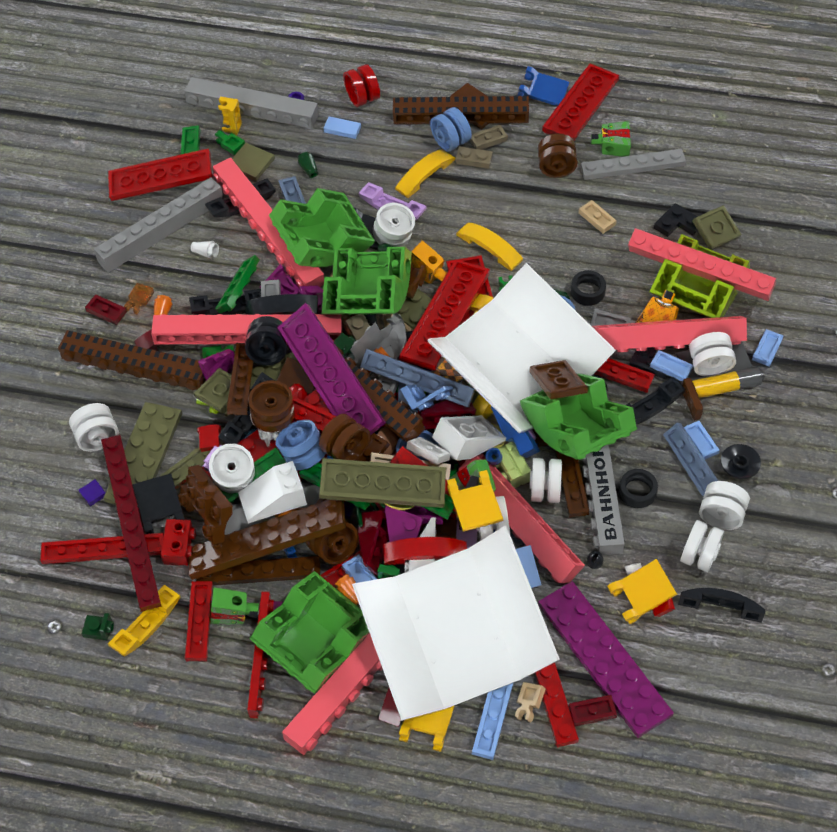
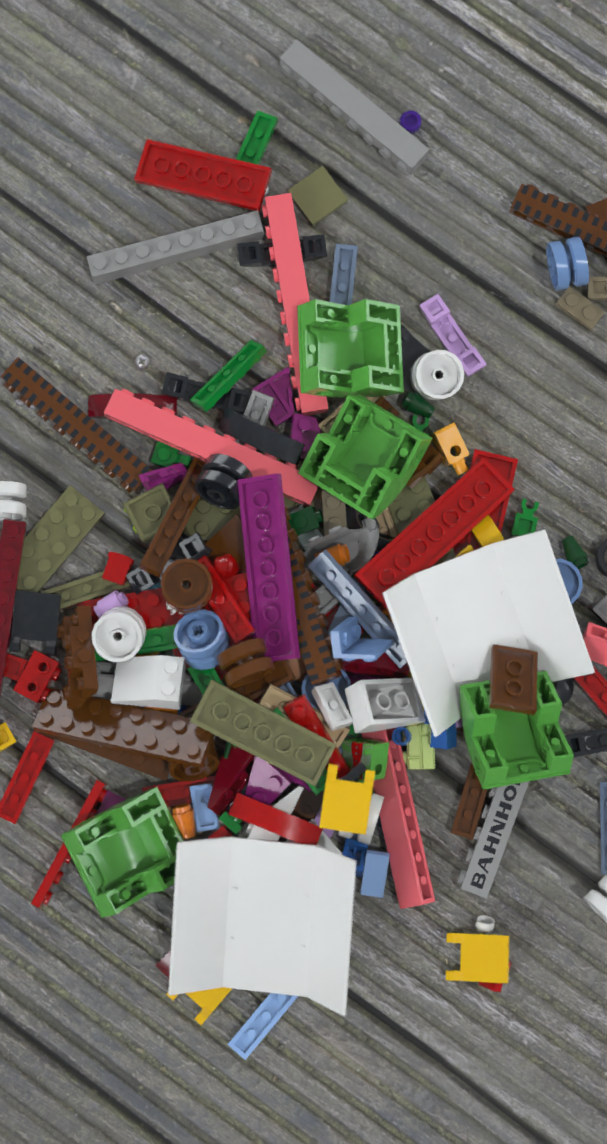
camera: 25 degrees right, 25 degrees up
dark red plate [85,294,127,325] -> none
clear orange plate [124,283,154,315] -> none
orange cone [154,295,173,315] -> none
white cone [191,241,219,259] -> none
bright green torso [210,588,259,624] -> none
green plate [215,130,245,155] -> none
yellow hinge [218,96,242,135] -> none
coral brick [282,633,383,755] -> none
dark green cone [298,152,318,178] -> none
light blue tile [323,116,361,139] -> none
red wheel [343,64,380,107] -> none
yellow slope [395,149,455,198] -> none
yellow slope [456,223,523,271] -> none
tan plate [515,682,545,723] -> none
white wheel [529,458,562,503] -> none
red plate [535,663,579,748] -> none
magenta plate [538,581,674,738] -> none
dark red plate [569,695,617,727] -> none
black hinge [587,551,604,569] -> none
black tyre [619,469,658,508] -> none
black slope [678,588,765,623] -> none
white wheel [680,520,724,573] -> none

